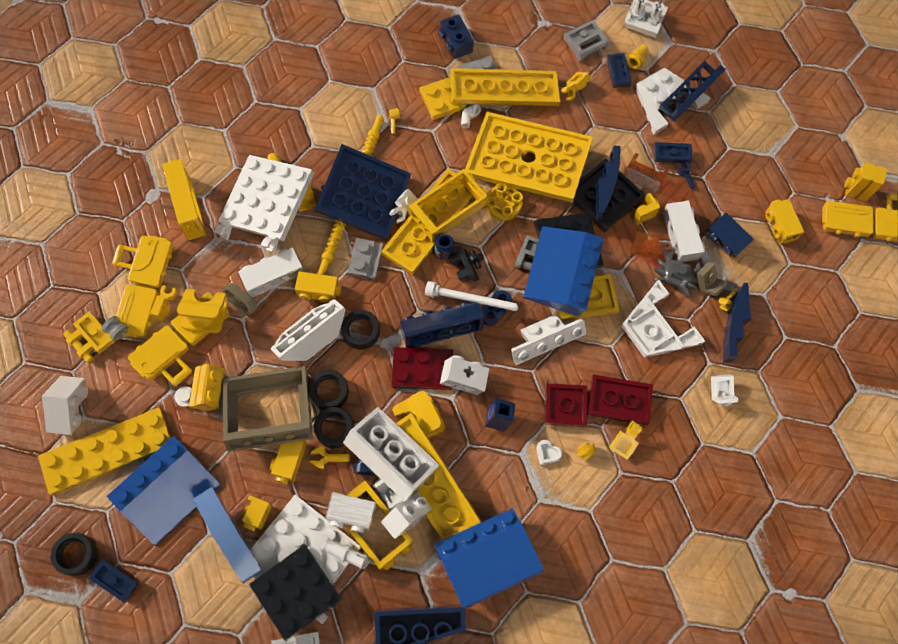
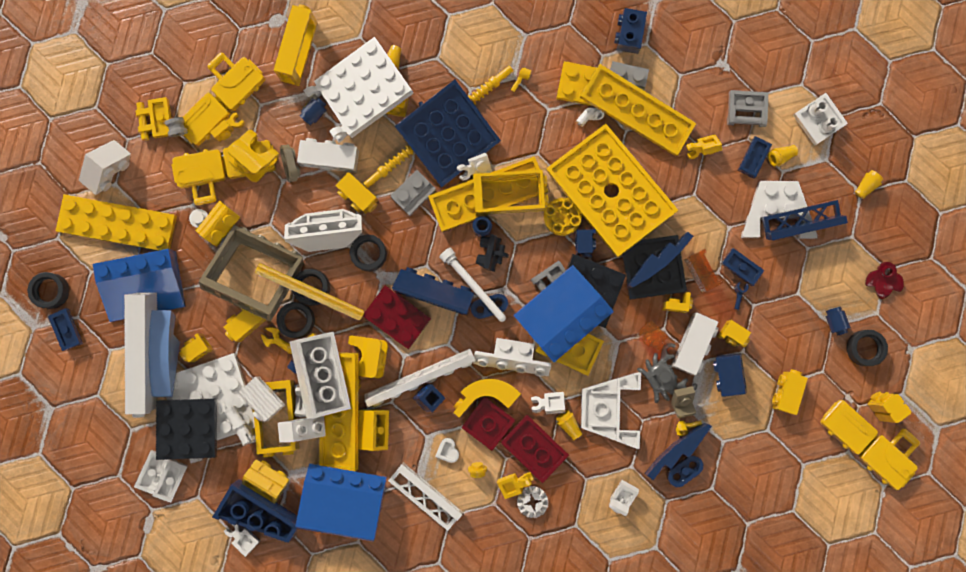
camera: 40 degrees right, 15 degrees up
white brick [440,356,489,395] -> none
none -> white brick [124,293,157,418]
none -> yellow brick [242,459,289,504]
none -> yellow axle [255,263,364,320]
none -> dark blue brick [299,97,327,126]
none -> yellow brick [358,410,389,451]
none -> white plate [365,349,475,407]
none -> white fence [388,462,463,531]
none -> yellow arch [453,379,521,417]
none -> white gear [517,486,548,518]
none -> white plate [531,392,565,414]
none -> yellow cone [556,410,582,440]
none -> dark blue brick [575,229,596,258]
none -> dark blue plate [667,455,703,487]
none -> yellow brick [717,320,751,348]
none -> dark blue brick [825,306,851,336]
none -> black tyre [847,330,888,366]
none -> yellow cone [854,170,883,199]
none -> dark red plate [865,262,904,300]

